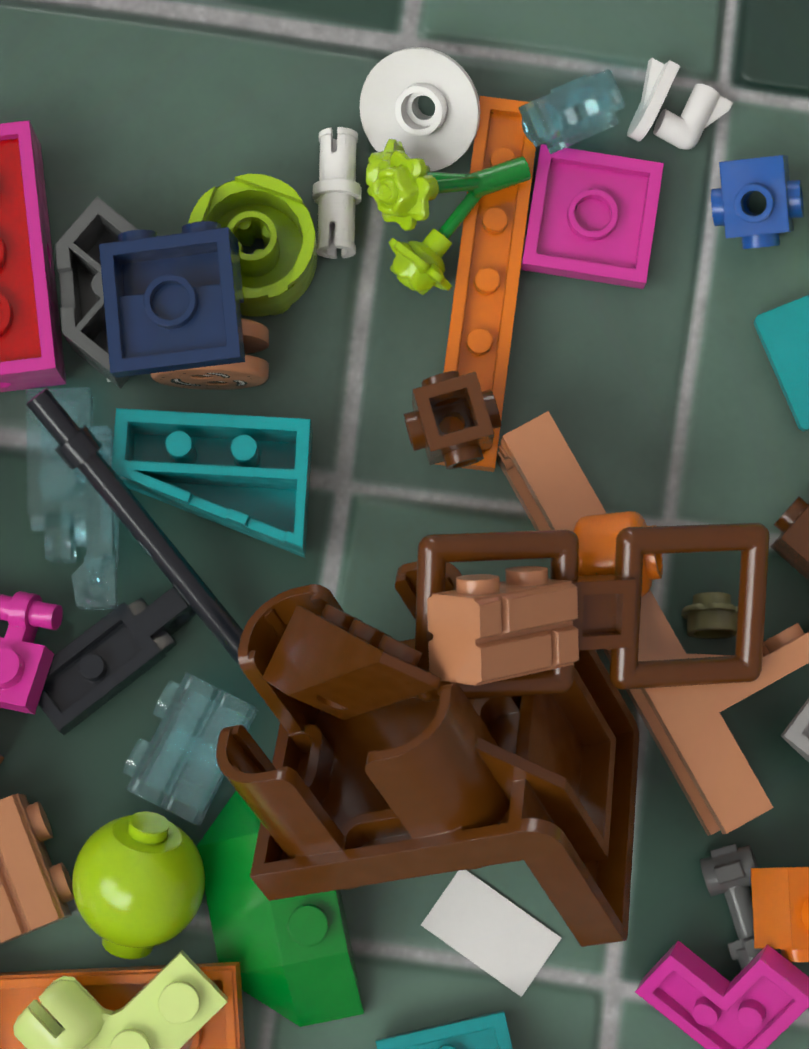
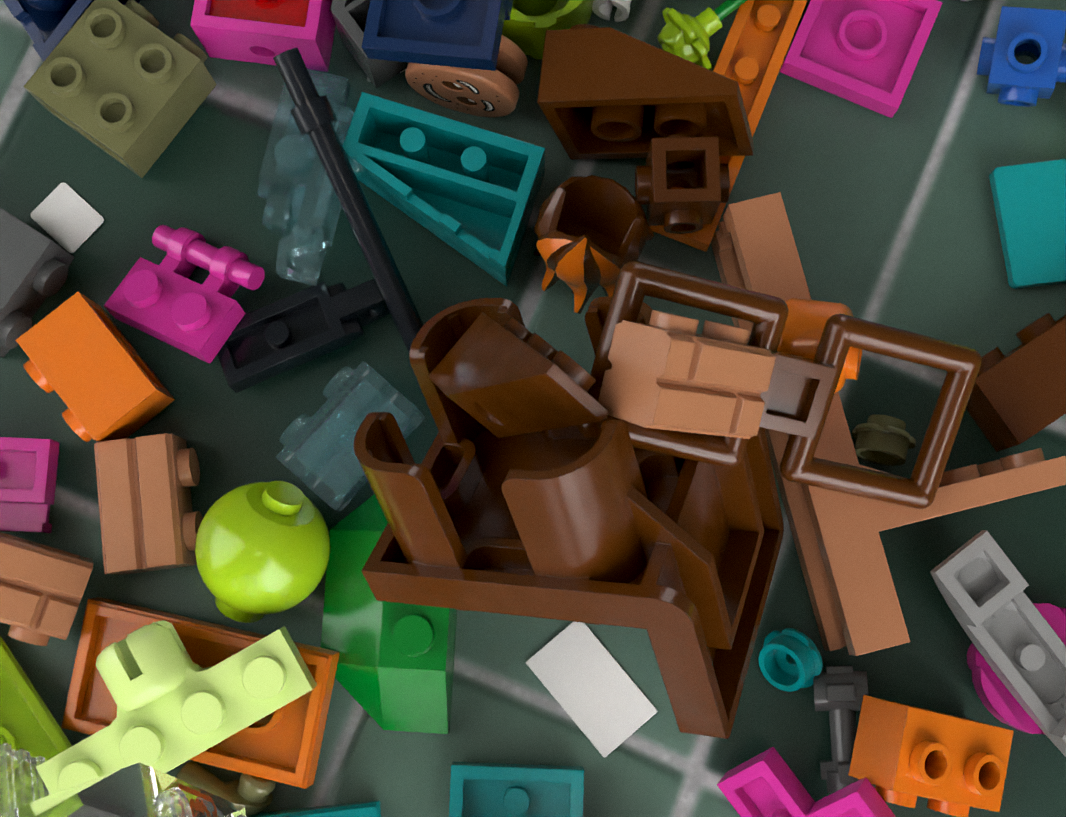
camera: 20 degrees right, 0 degrees up
none -> reddish brown hair [533,175,654,314]
none -> reddish brown slope [537,24,754,160]
none -> teal plate [758,628,823,692]

